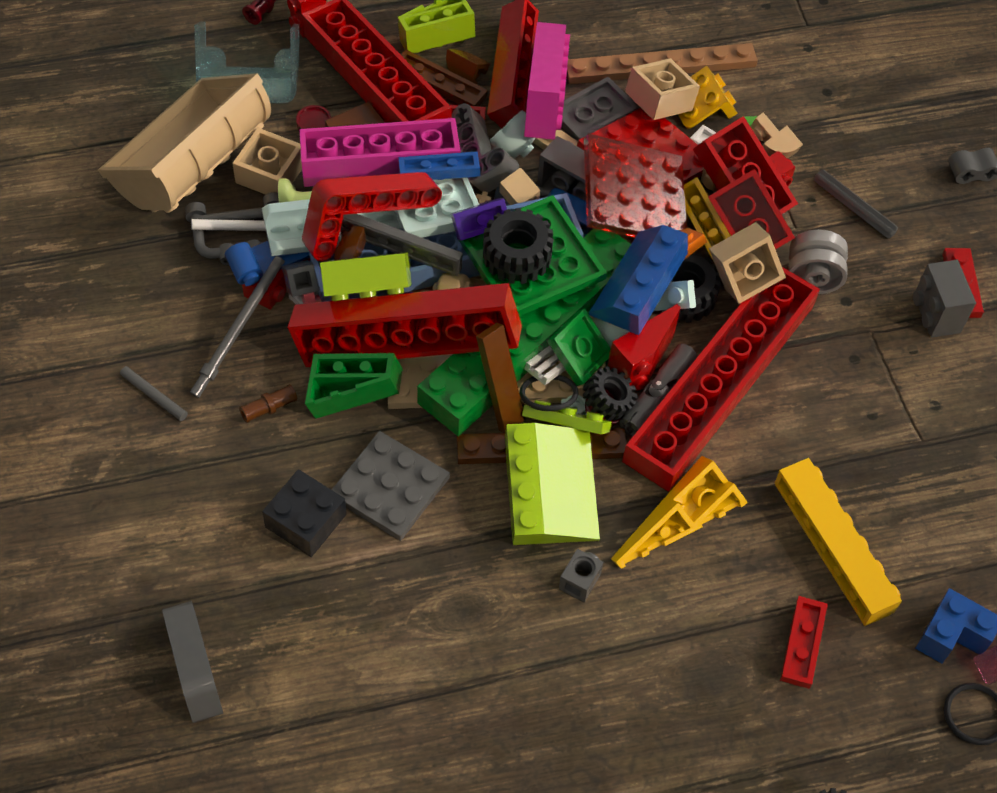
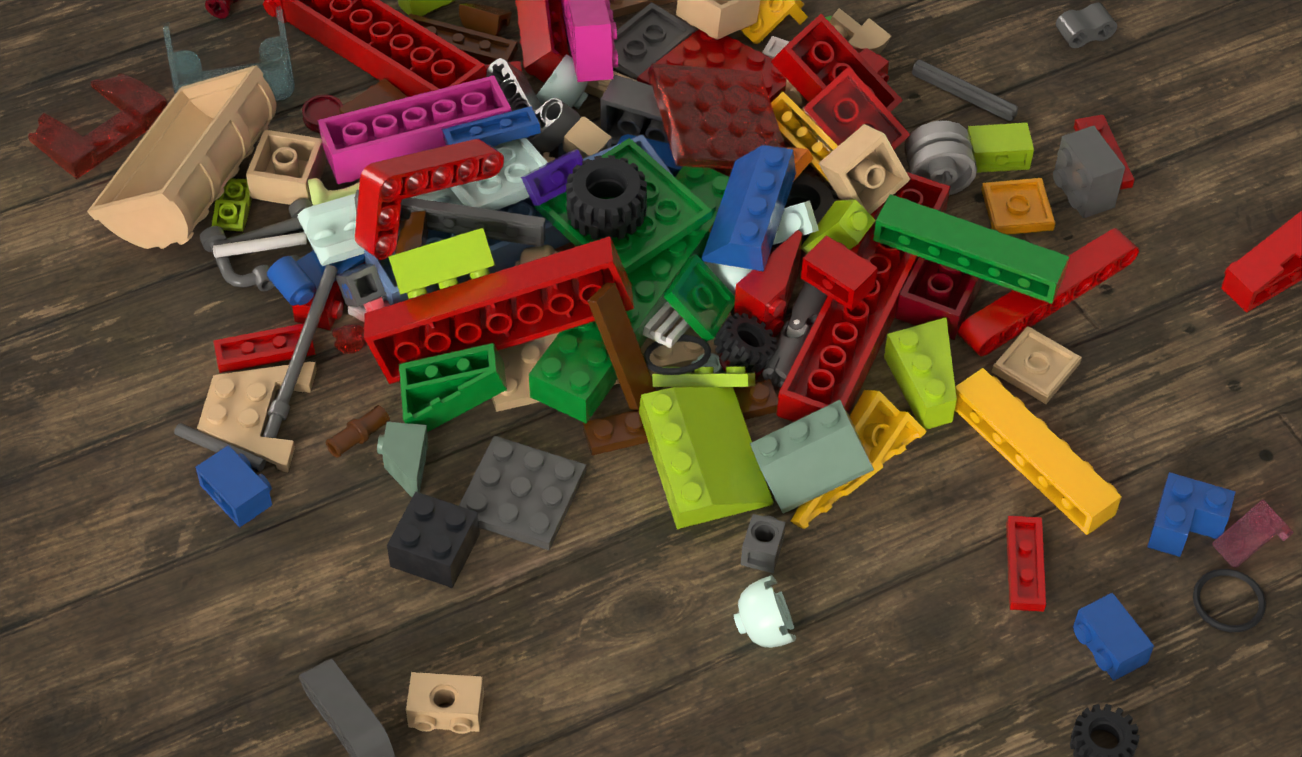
camera: 10 degrees left, 5 degrees down
none -> clear red wedge [28,73,168,179]
none -> blue brick [196,445,272,528]
none -> tan wing [197,362,317,472]
none -> lime slope [211,178,252,231]
none -> red plate [213,323,315,373]
none -> clear red plate [332,325,366,354]
none -> sand green slope [377,422,428,497]
none -> tan brick [406,672,484,734]
none -> light aqua cylinder [734,575,796,648]
none -> sand green slope [750,400,874,514]
none -> lime slope [801,199,875,254]
none -> red brick [801,236,878,311]
none -> green brick [873,194,1069,304]
none -> lime wedge [884,317,957,430]
none -> dark red brick [896,257,984,340]
none -> red beam [958,228,1139,357]
none -> lime panel [967,123,1034,173]
none -> light orange tile [981,178,1055,235]
none -> tan tile [992,326,1082,404]
none -> blue brick [1073,593,1154,681]

